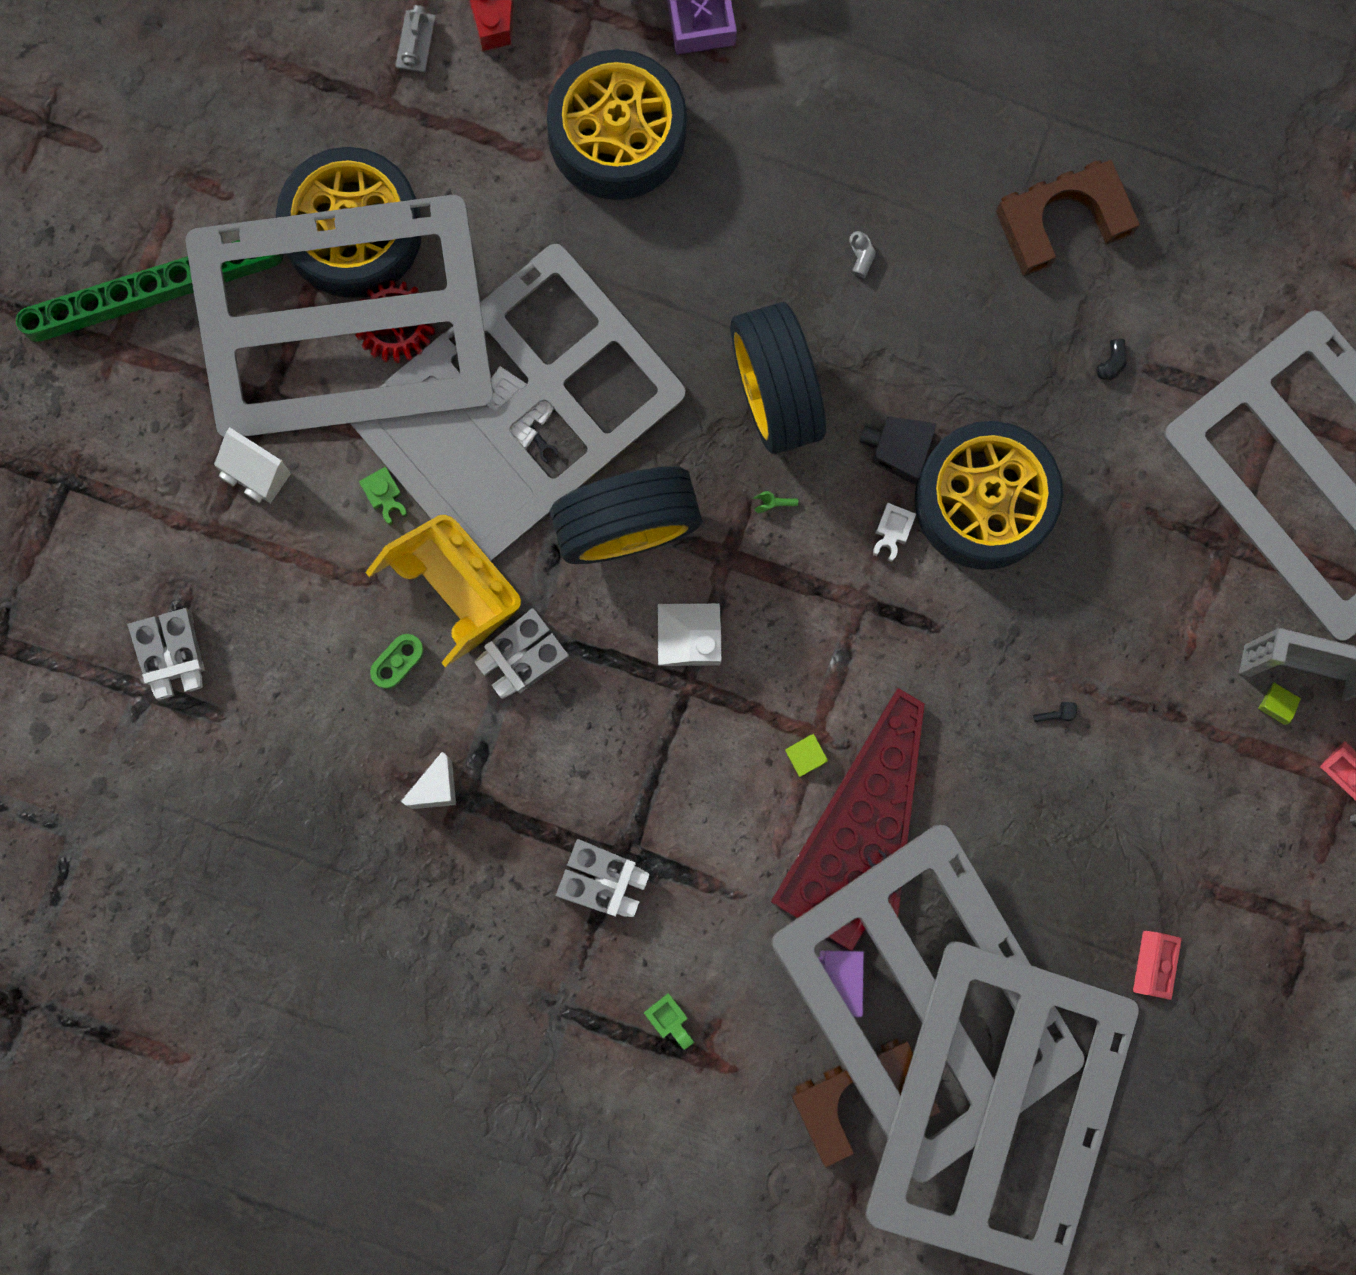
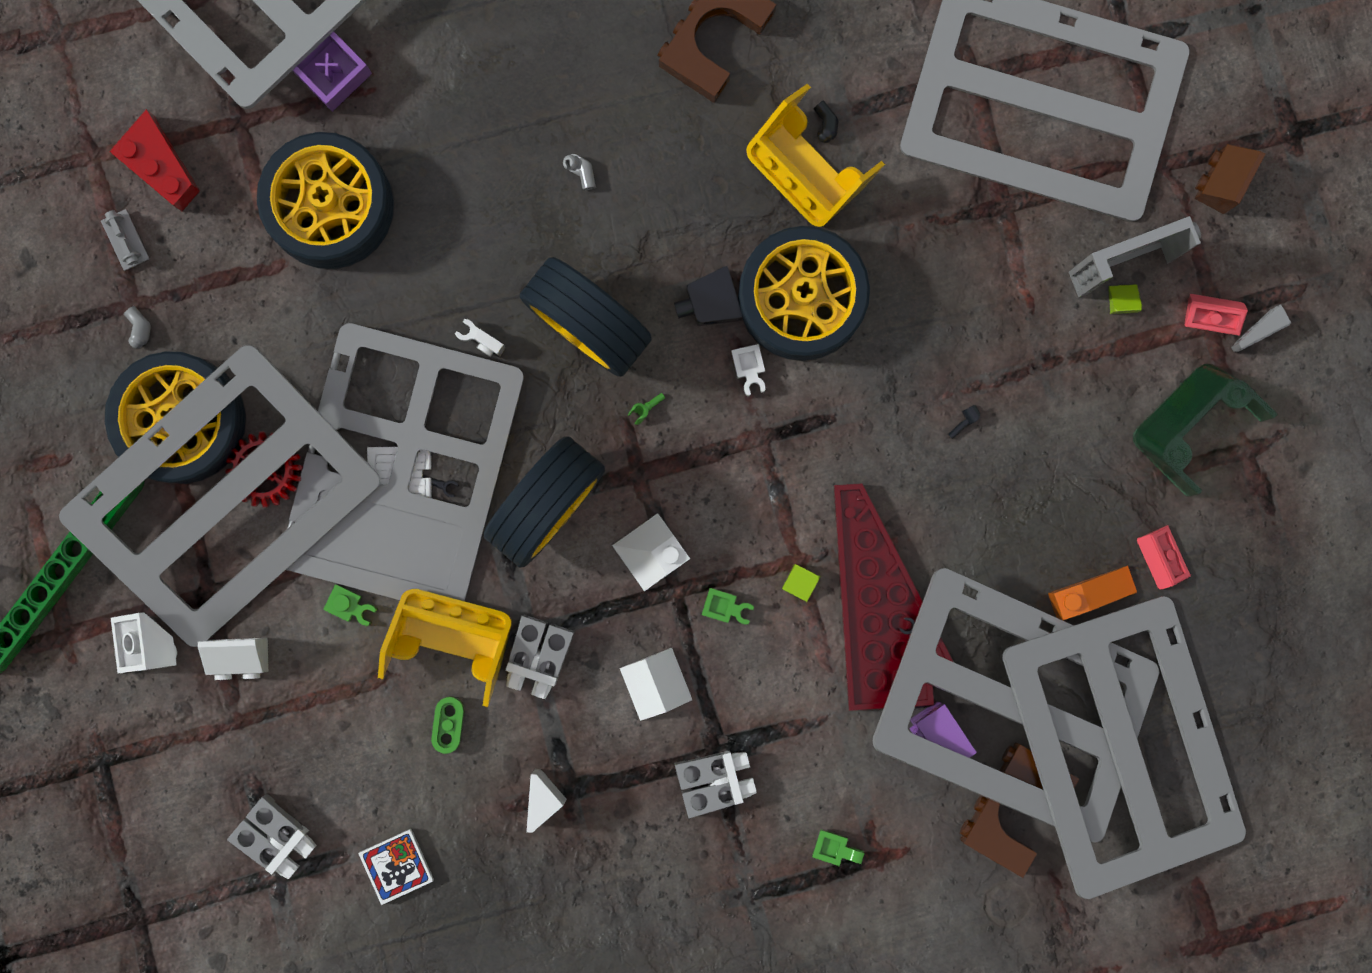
camera: 30 degrees left, 5 degrees up
none -> white slope [111,612,177,673]
none -> light grey arm [124,306,151,349]
none -> tile [358,829,434,905]
none -> white plate [455,319,506,357]
none -> white slope [620,648,692,721]
none -> bright green plate [701,588,754,624]
none -> yellow windscreen [746,84,885,227]
none -> orange slope [1048,566,1137,620]
none -> clear green windscreen [1133,364,1278,496]

